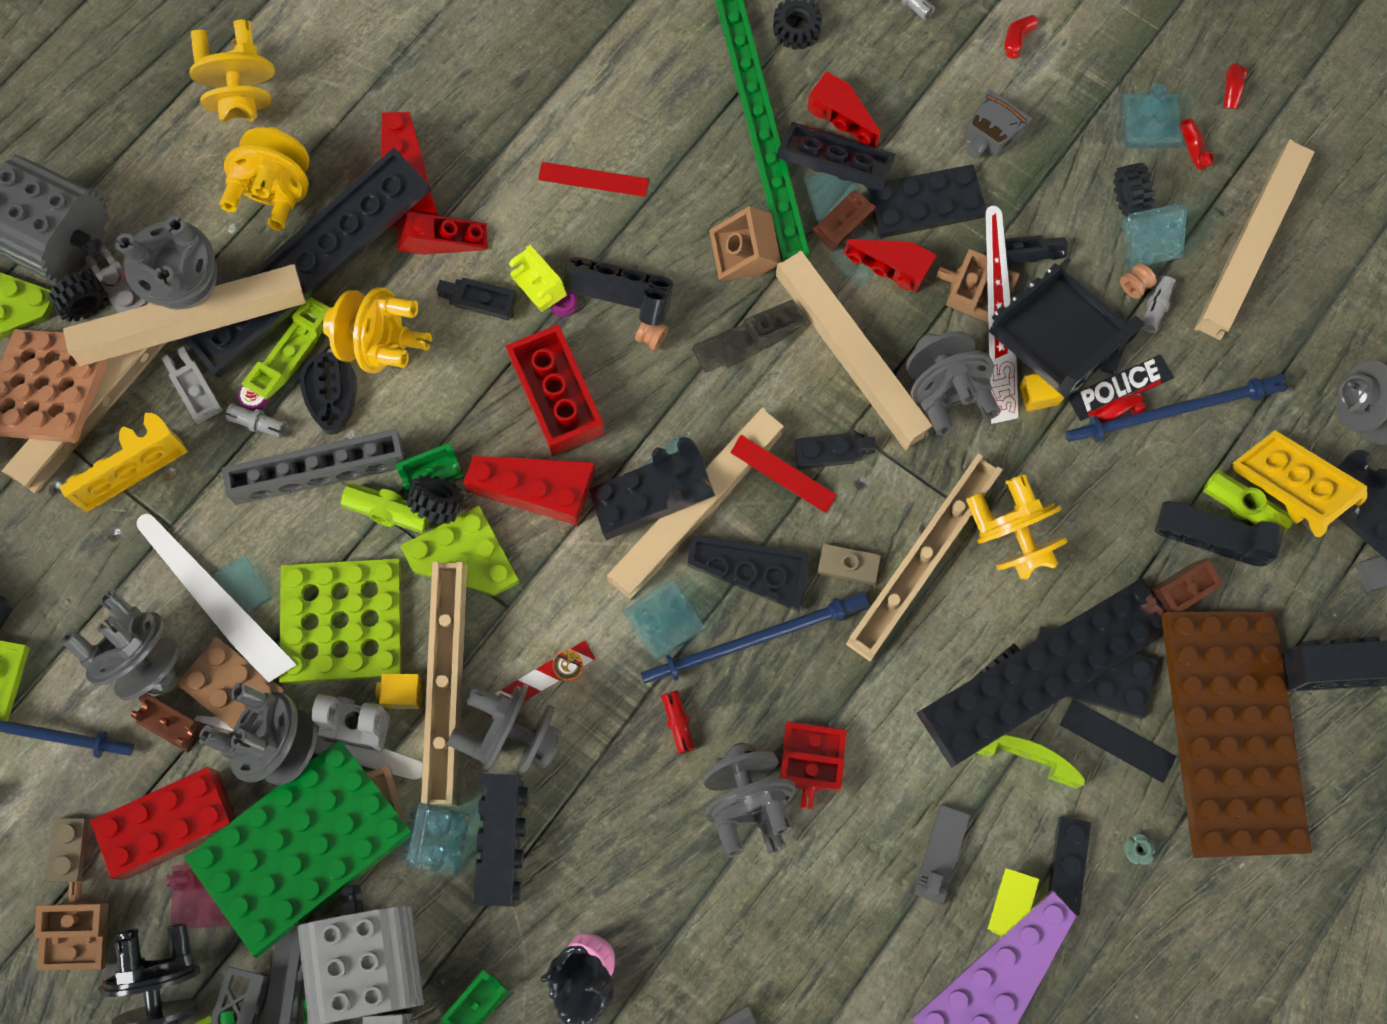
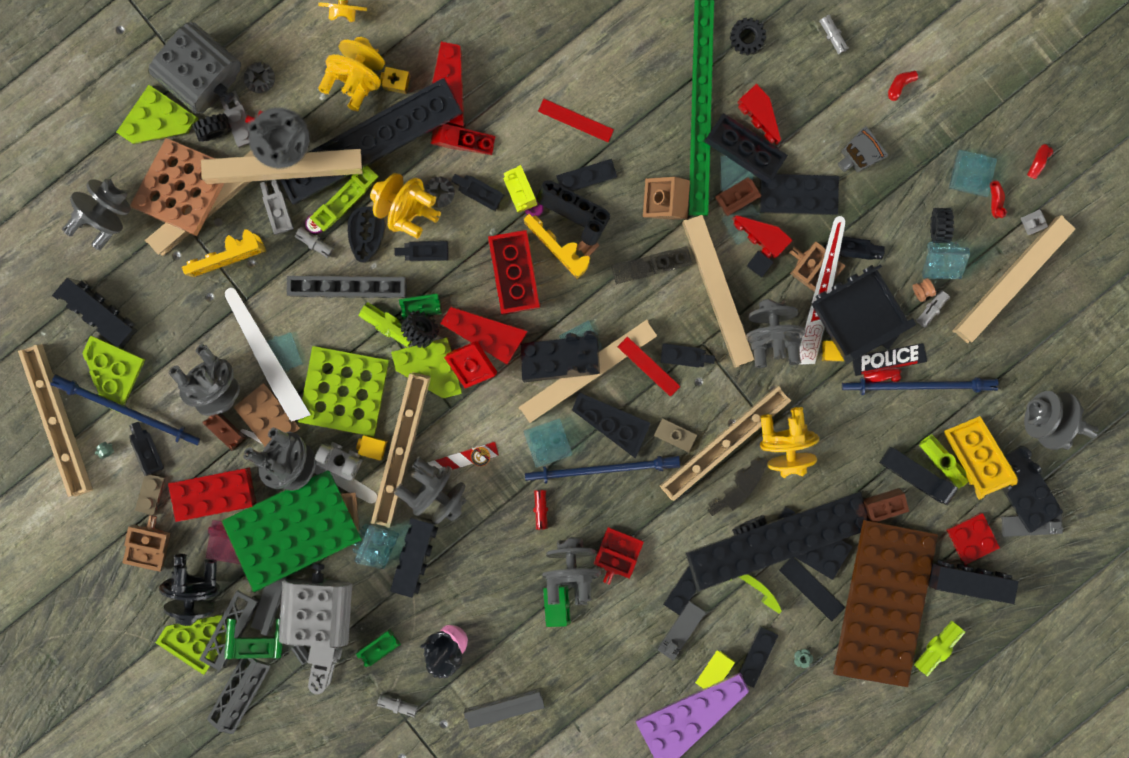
camera: 15 degrees right, 15 degrees up
none -> black hinge [129,421,164,476]
none -> dark grey gear [244,62,275,93]
none -> yellow brick [380,67,411,94]
none -> black hinge [394,241,449,262]
none -> dark grey gear [424,176,455,208]
none -> red plate [444,341,497,388]
none -> yellow hinge [524,214,590,280]
none -> green hinge [543,585,571,627]
none -> black plate [556,159,617,192]
none -> black plate [663,565,697,615]
none -> clear smoke slope [706,456,768,516]
none -> black tile [746,250,774,278]
none -> lime piece [914,621,965,677]
none -> red plate [946,513,1000,565]
none -> light grey tile [1021,210,1048,236]

